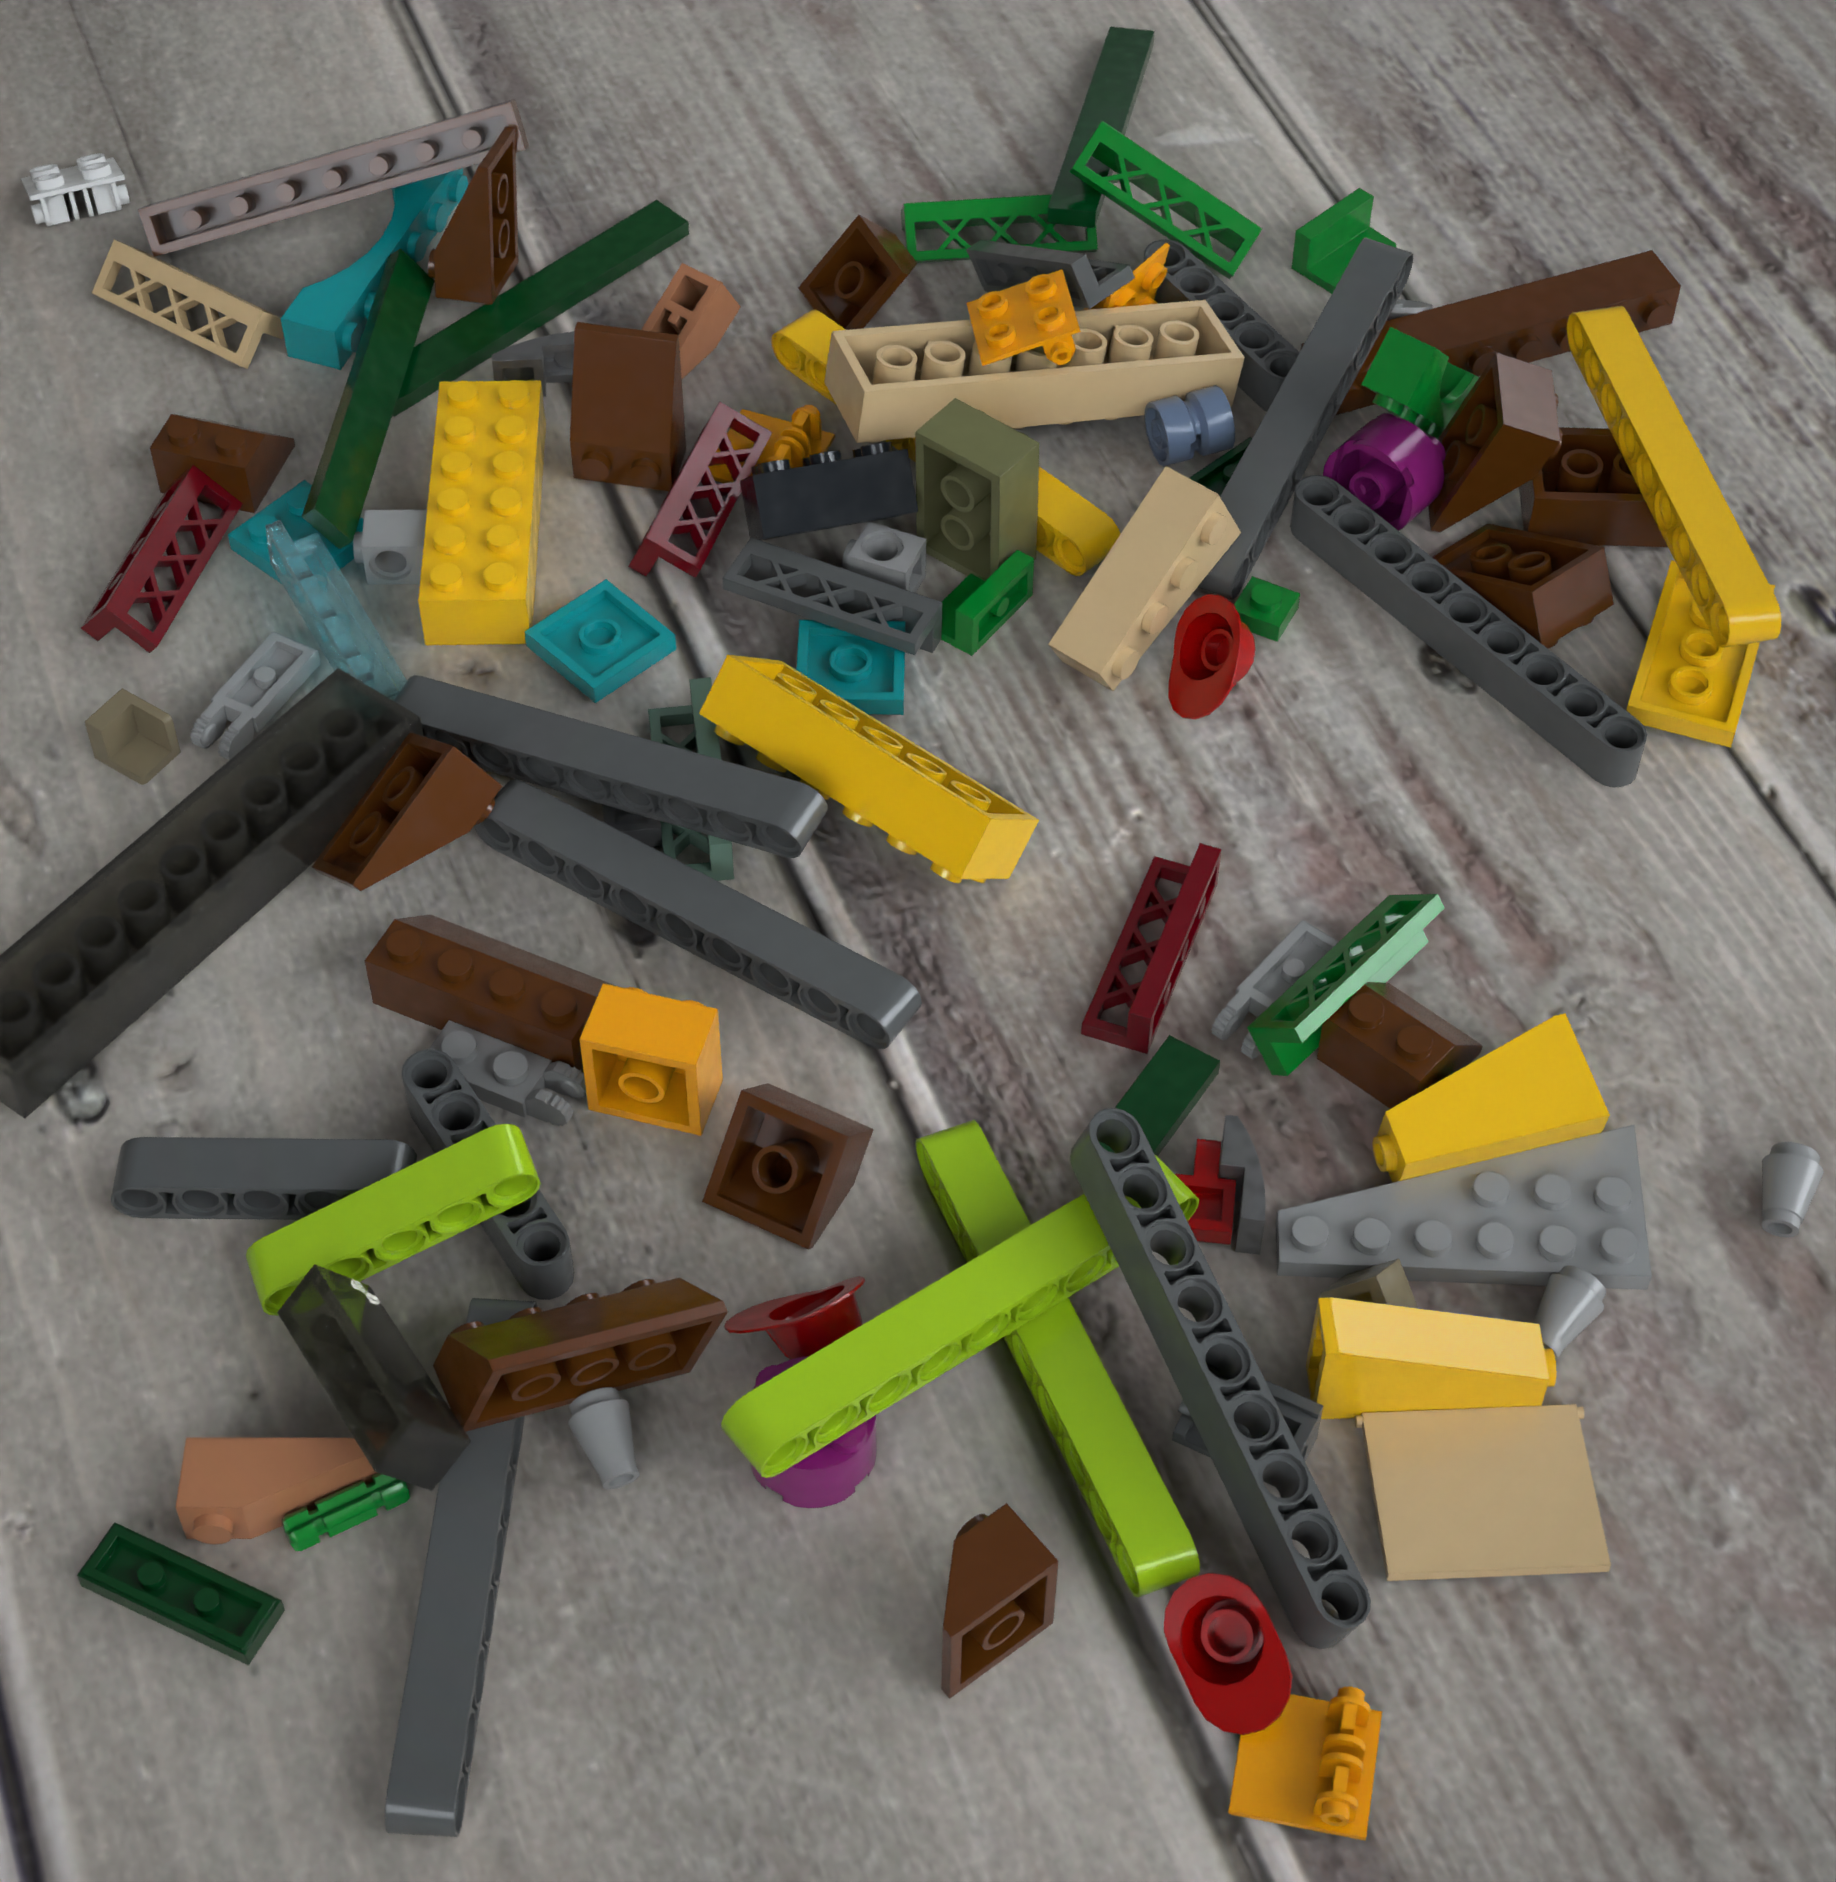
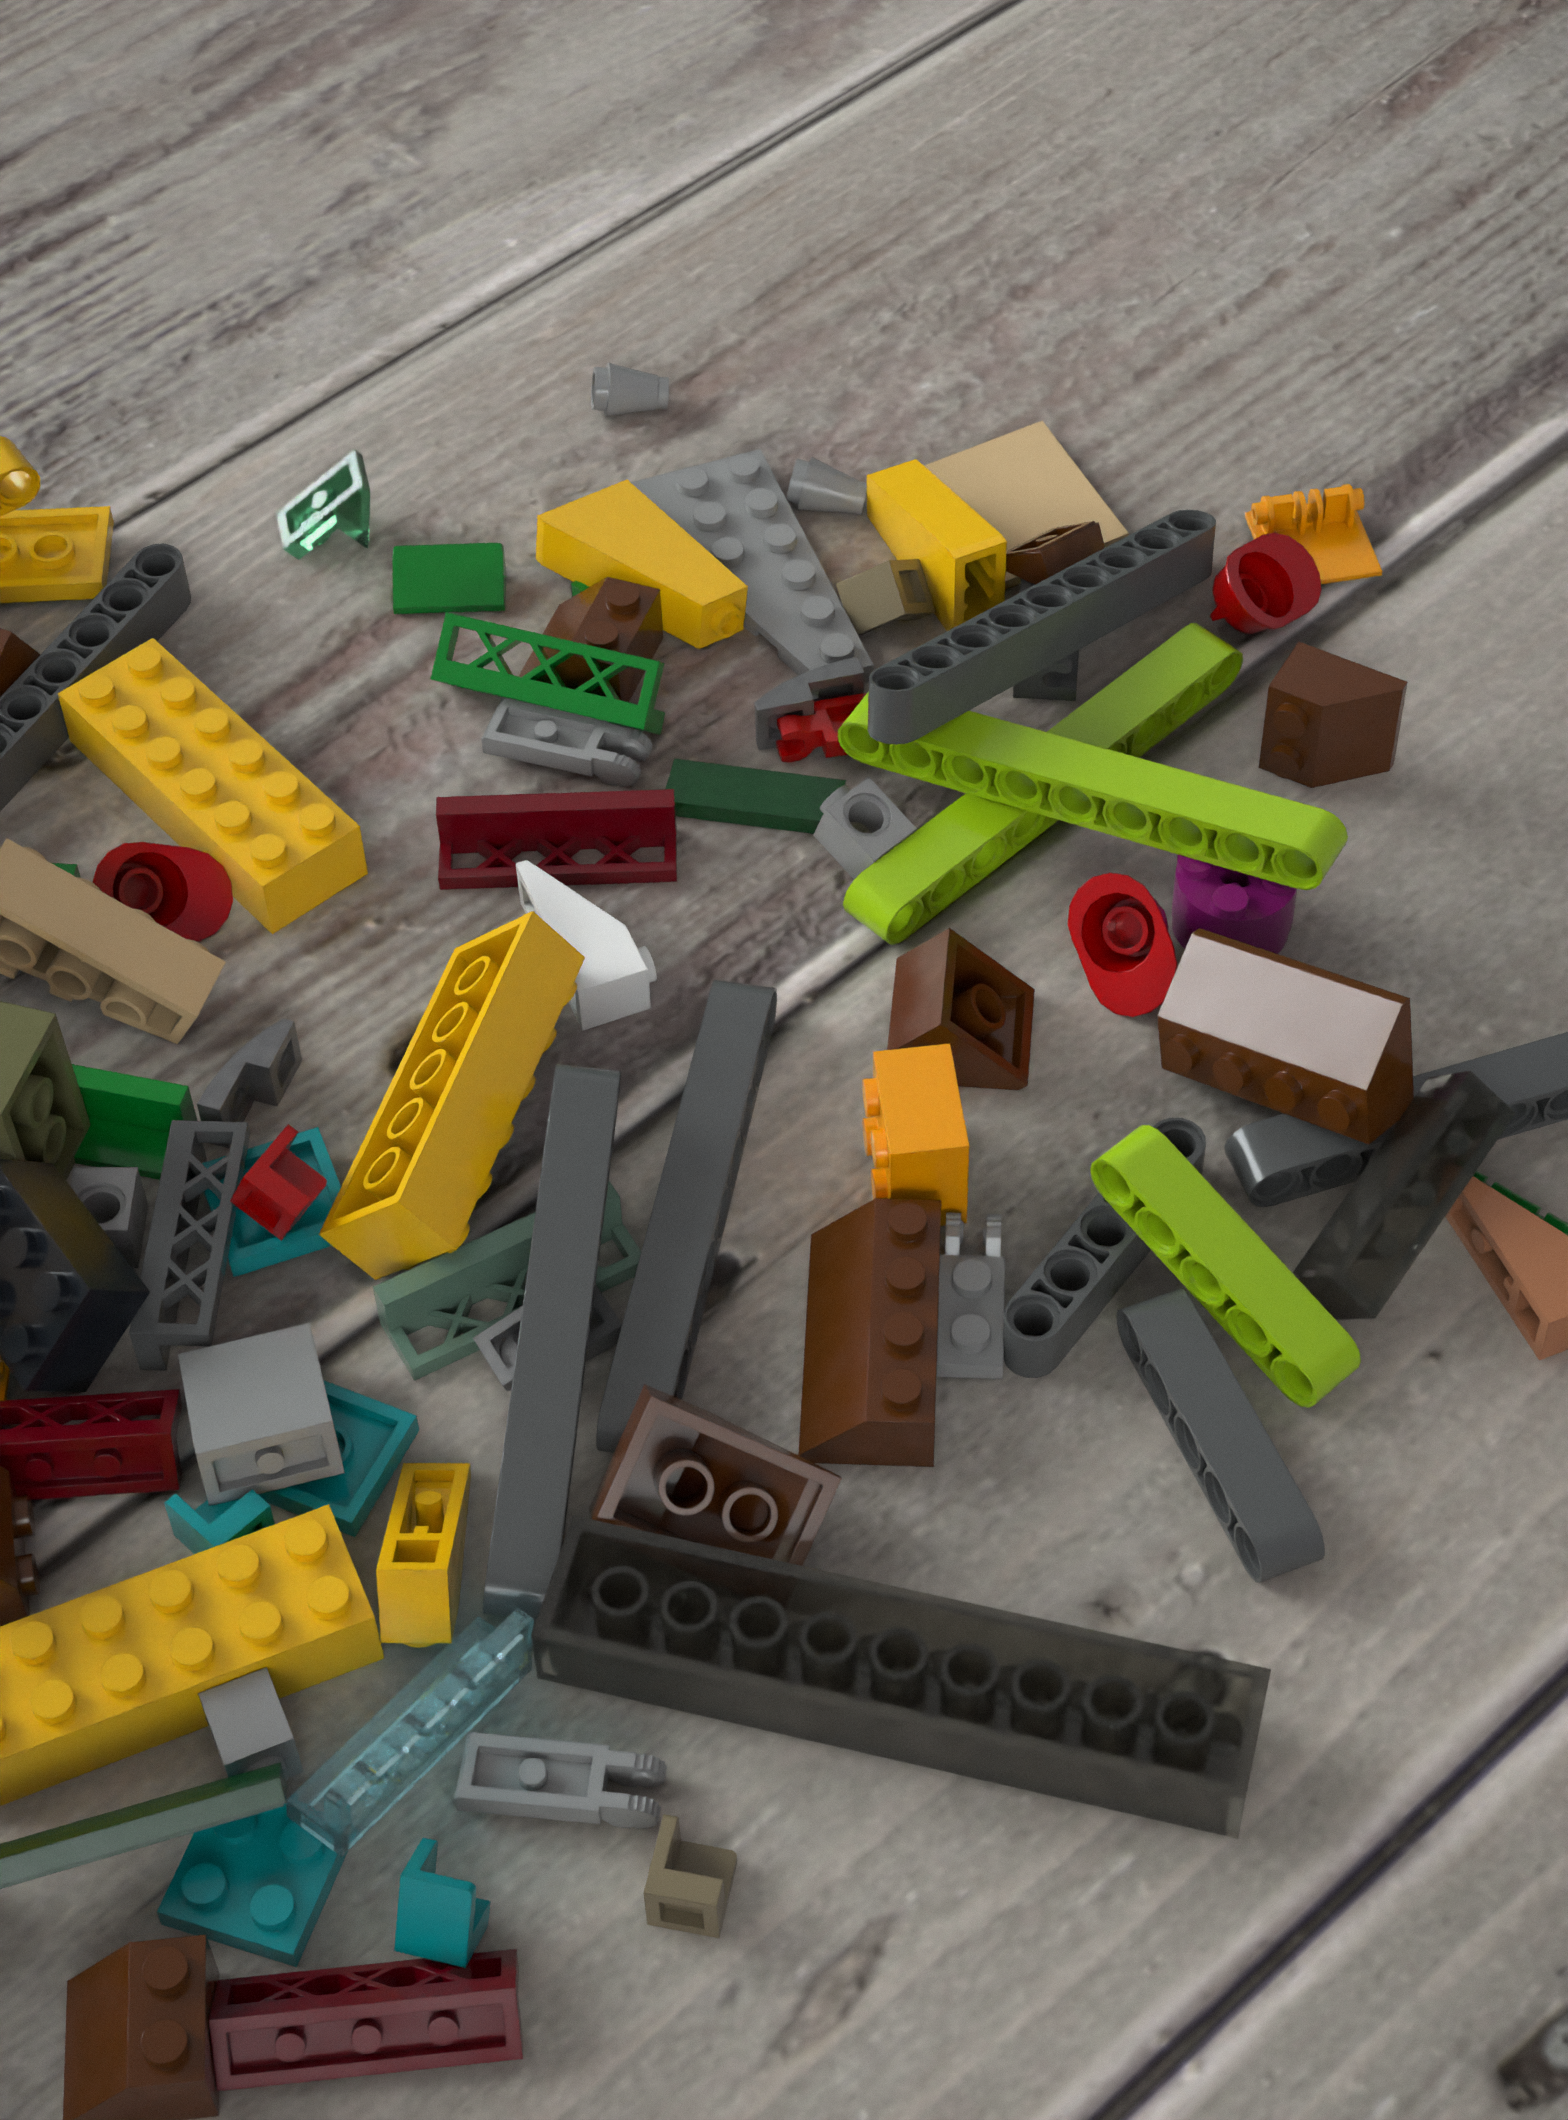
camera: 110 degrees left, 0 degrees up
none -> yellow brick [58,638,368,934]
none -> teal panel [164,1489,275,1554]
none -> light grey panel [178,1323,345,1506]
none -> flat silver slope [197,1019,302,1148]
none -> red panel [230,1124,327,1241]
none -> clear green slope [276,449,370,560]
none -> yellow slope [376,1463,471,1648]
none -> green slope [392,543,507,614]
none -> teal panel [394,1837,491,1968]
none -> white slope [516,860,657,1031]
none -> light grey brick [814,777,917,879]
none -> reddish brown slope [1006,521,1105,585]

